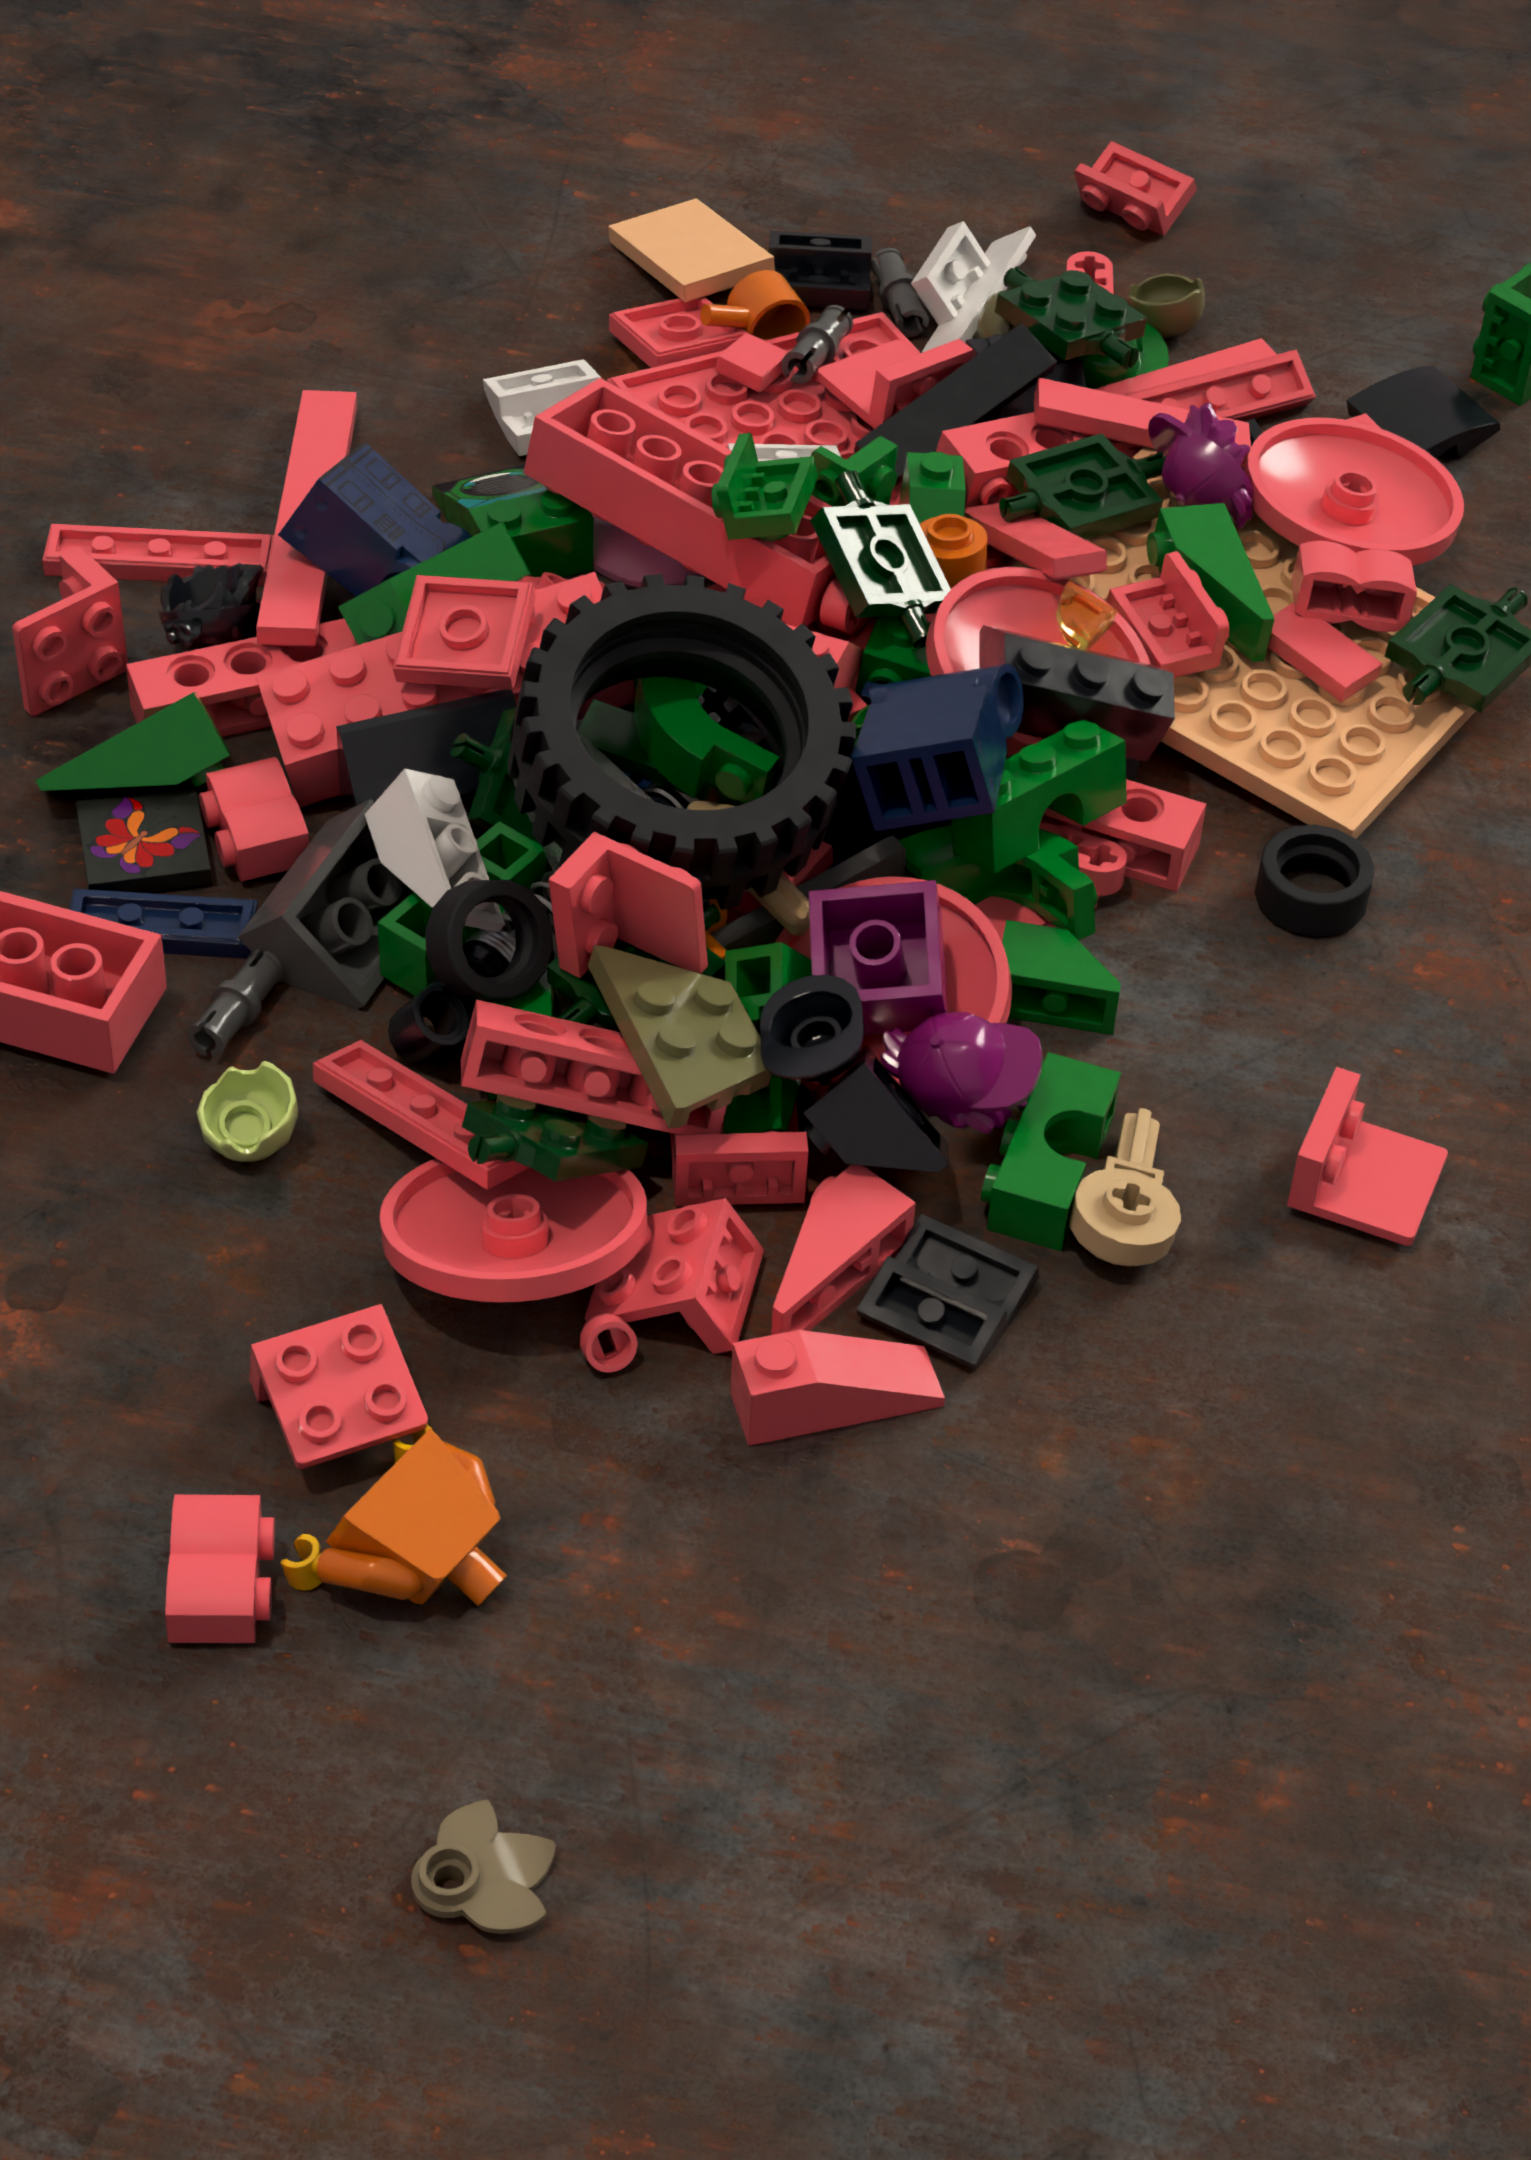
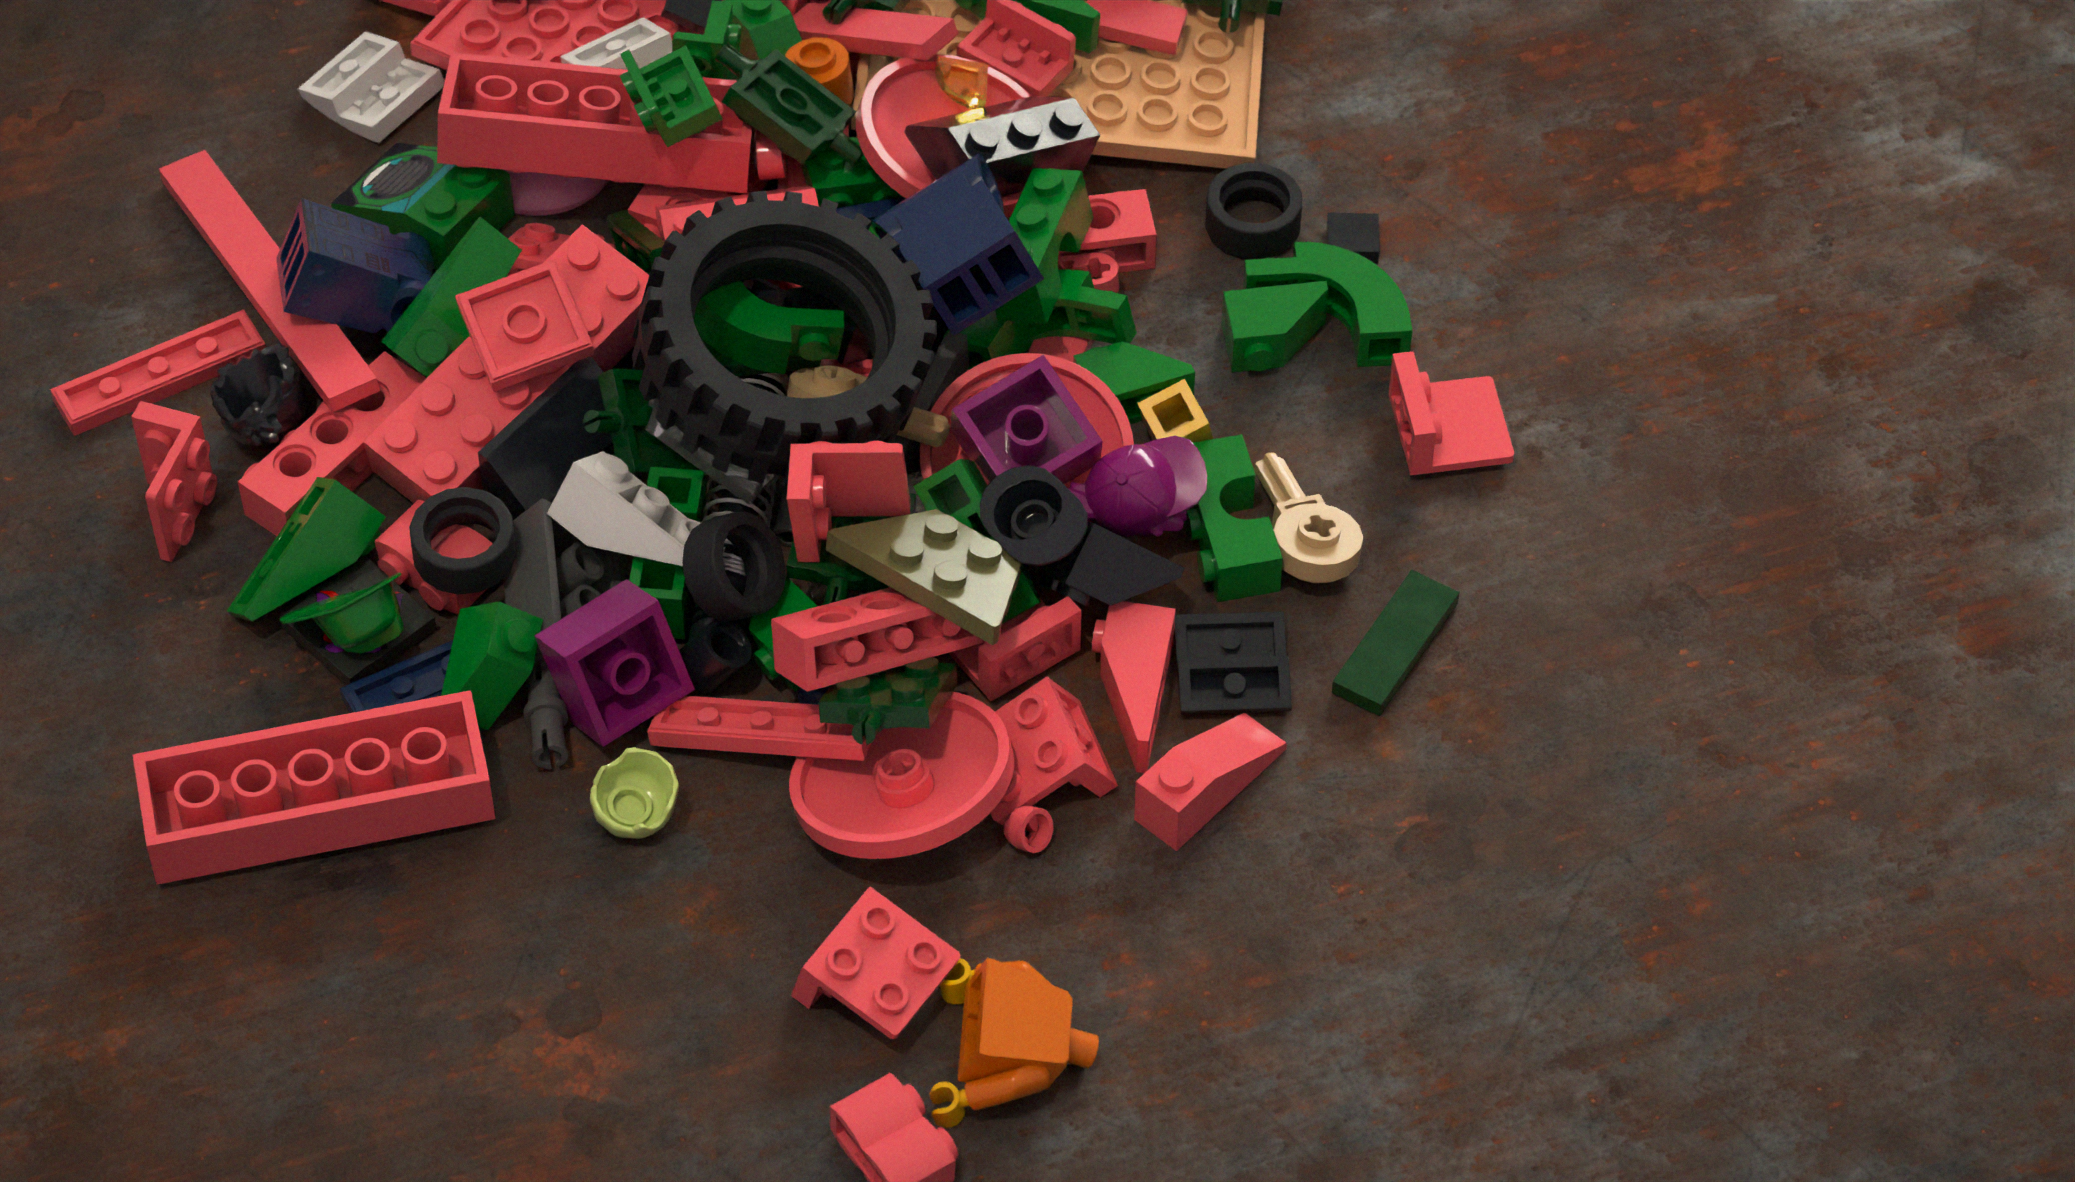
camera: 30 degrees left, 5 degrees up
none -> green piece [279,572,404,653]
none -> black tyre [409,487,516,595]
none -> green slope [441,601,543,731]
none -> magenta brick [534,579,695,747]
none -> yellow brick [1137,379,1213,443]
none -> green slope [1221,281,1328,373]
none -> green arch [1243,242,1412,367]
none -> black tile [1327,212,1380,264]
none -> dark green tile [1332,570,1460,716]

